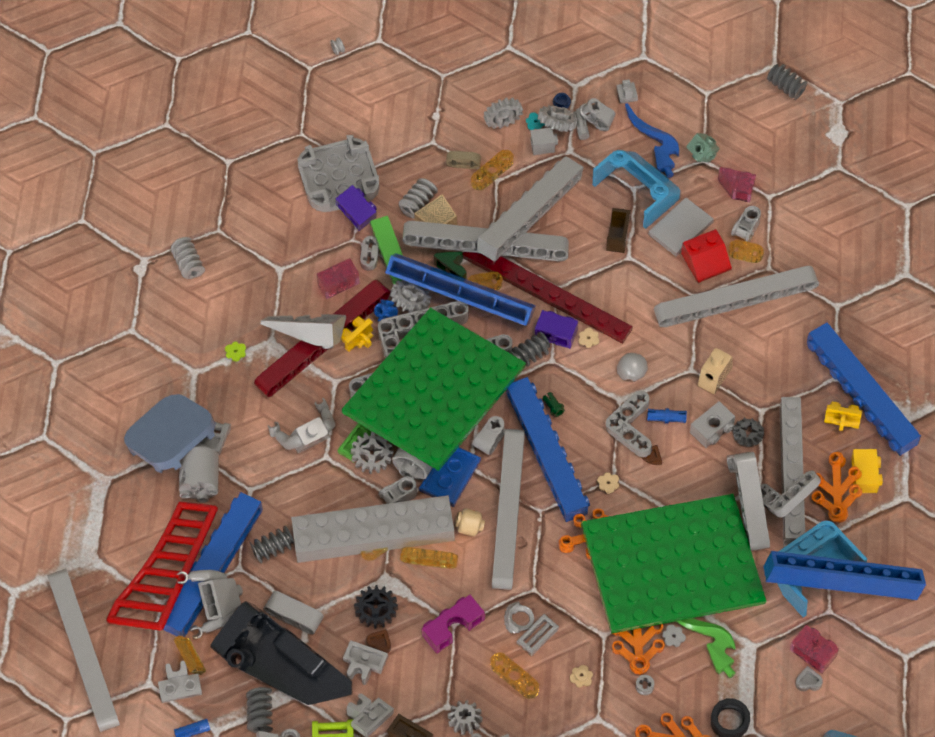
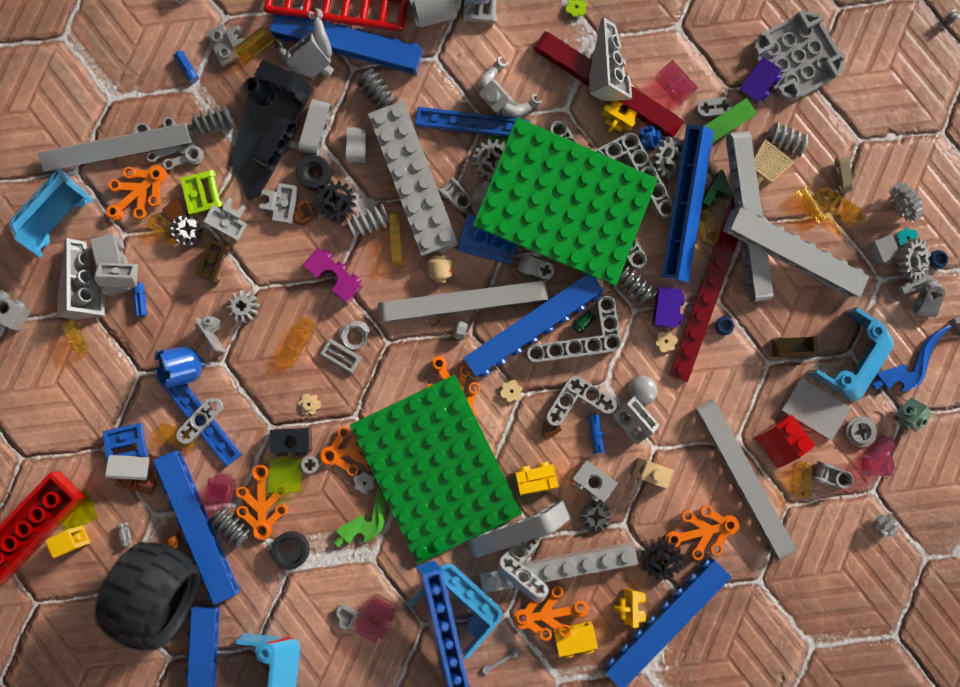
camera: 75 degrees right, 25 degrees up
none -> clear neon green piece [269,457,302,495]
none -> black brick [270,428,312,457]
none -> black tyre [296,155,332,191]
none -> light grey axle [346,127,367,163]
none -> light grey piece [347,204,389,238]
none -> blue tile [415,107,530,138]
none -> light grey tile [454,321,468,341]
none -> light grey hinge [482,650,519,675]
none -> yellow brick [515,461,559,496]
none -> light grey beam [526,296,621,363]
none -> light grey brick [612,396,659,445]
none -> black gear [641,537,683,580]
none -> orange plant [665,505,739,560]
none -> dark blue plate [715,316,734,335]
none -> clear yellow pin [795,186,827,224]
none -> light grey gear [845,416,877,447]
none -> light grey gear [874,513,899,538]

